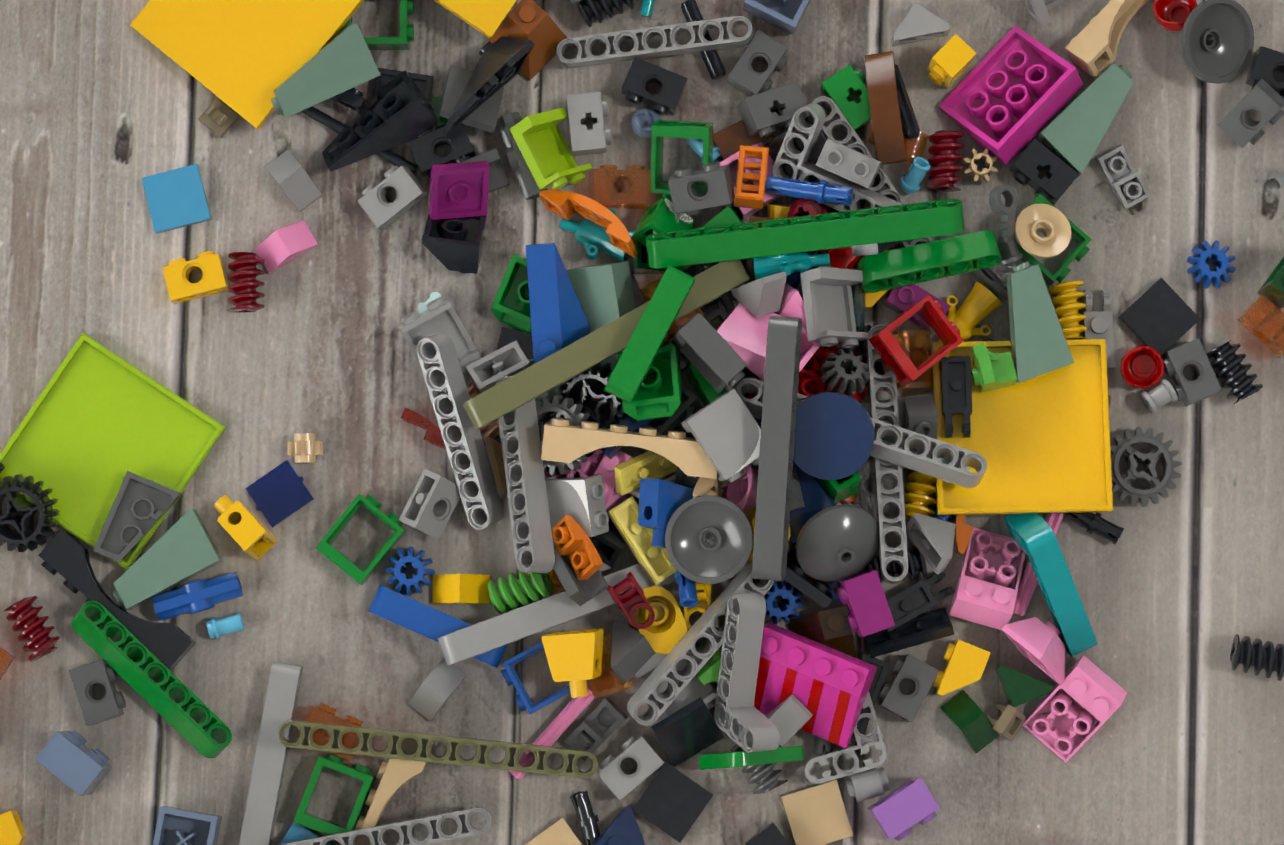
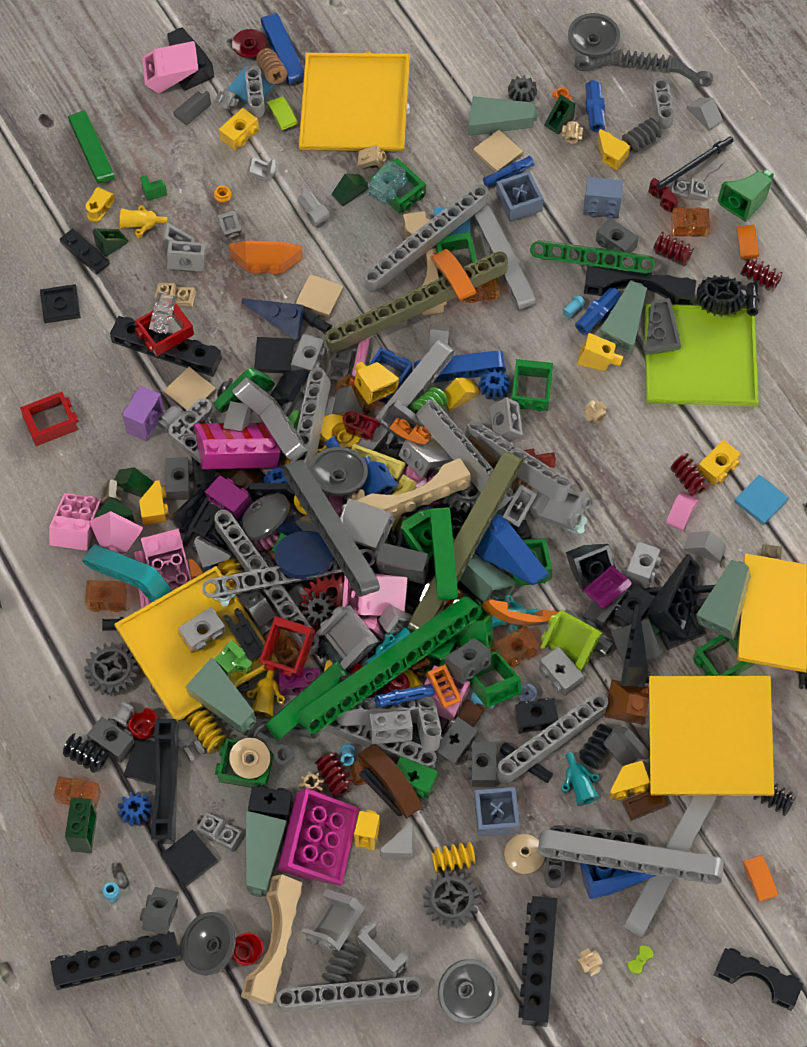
camera: 150 degrees right, 20 degrees down
clear blue piece [245,460,314,528] -> none
none -> clear orange brick [85,580,128,612]
none -> black arch [151,719,179,844]
none -> black tile [160,829,218,887]
none -> light grey brick [178,607,225,653]
none -> orange slope [430,249,476,301]

